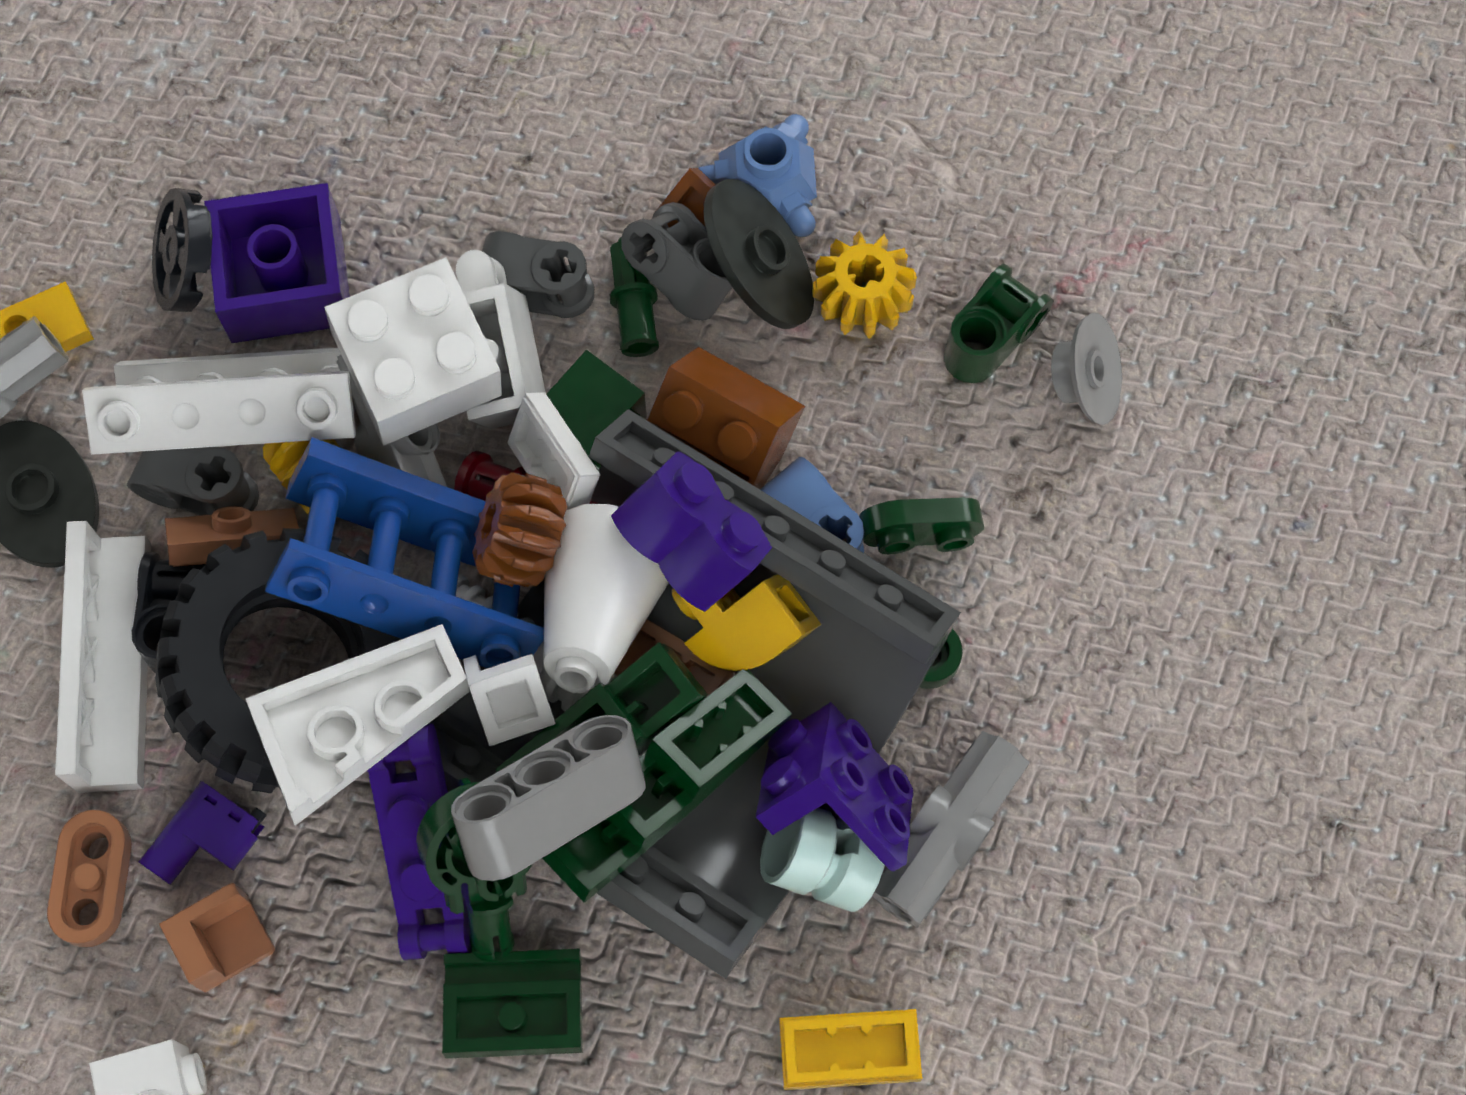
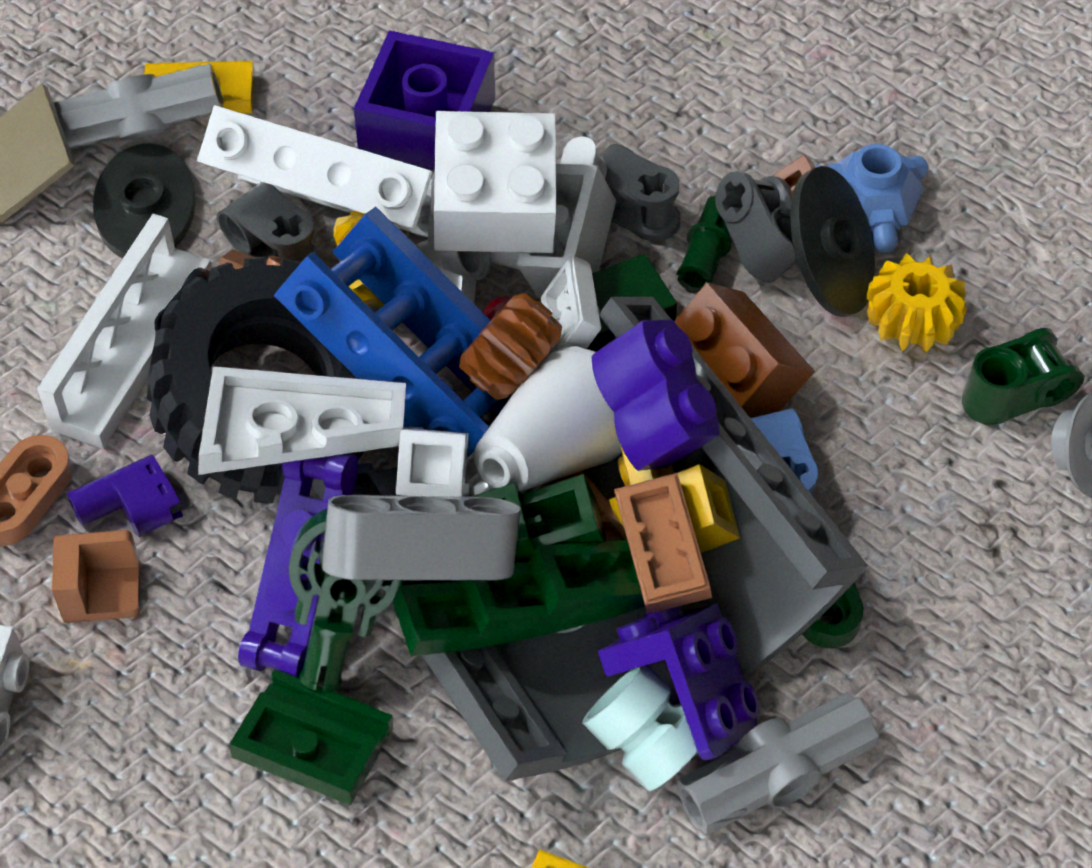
camera: 25 degrees right, 15 degrees down
black piece [152,188,212,312] -> none
dark green plate [859,497,984,555] -> none
none -> nougat plate [614,473,712,615]

